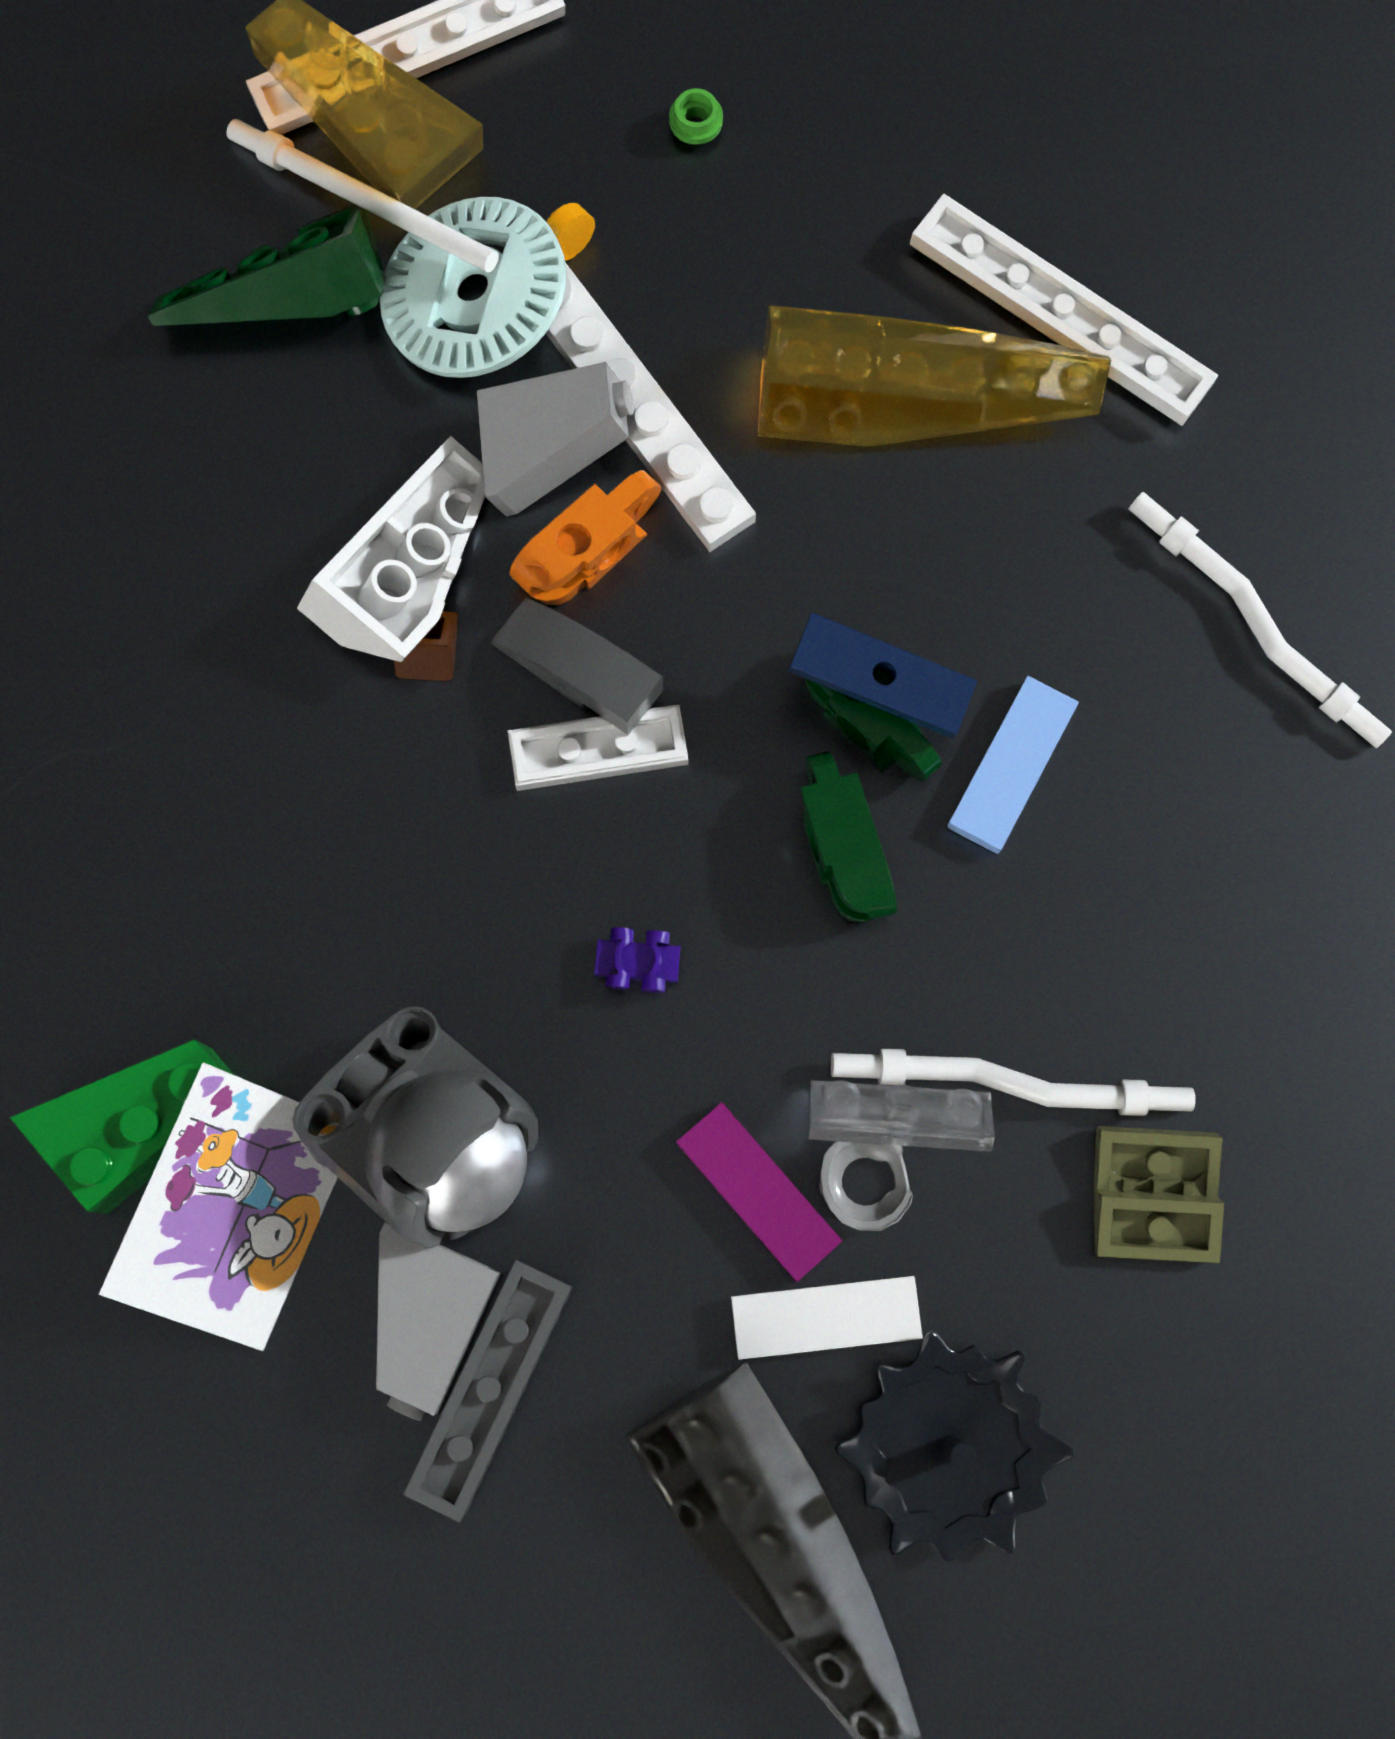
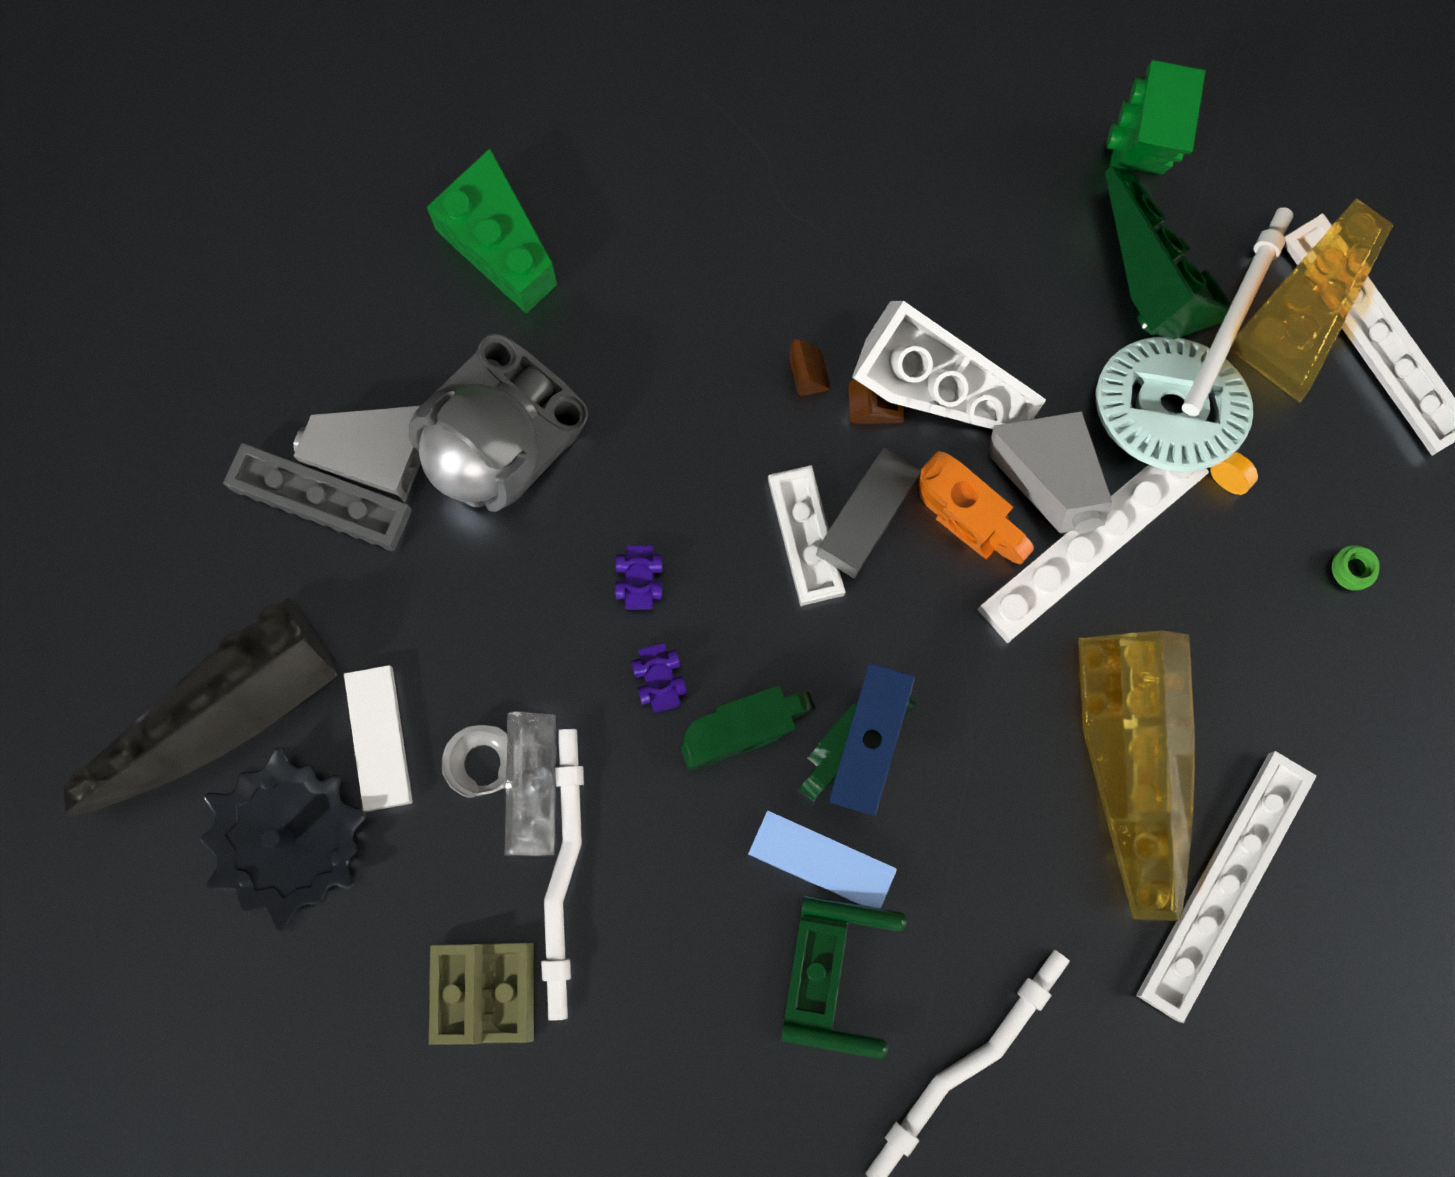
camera: 85 degrees right, 0 degrees up
clear sticker [99,1063,338,1351] -> none
magenta tile [676,1102,842,1282] -> none
none -> dark purple piece [631,643,687,713]
none -> dark green plate [781,895,907,1059]
none -> reddish brown slope [789,339,831,397]
none -> green wedge [1107,60,1206,176]

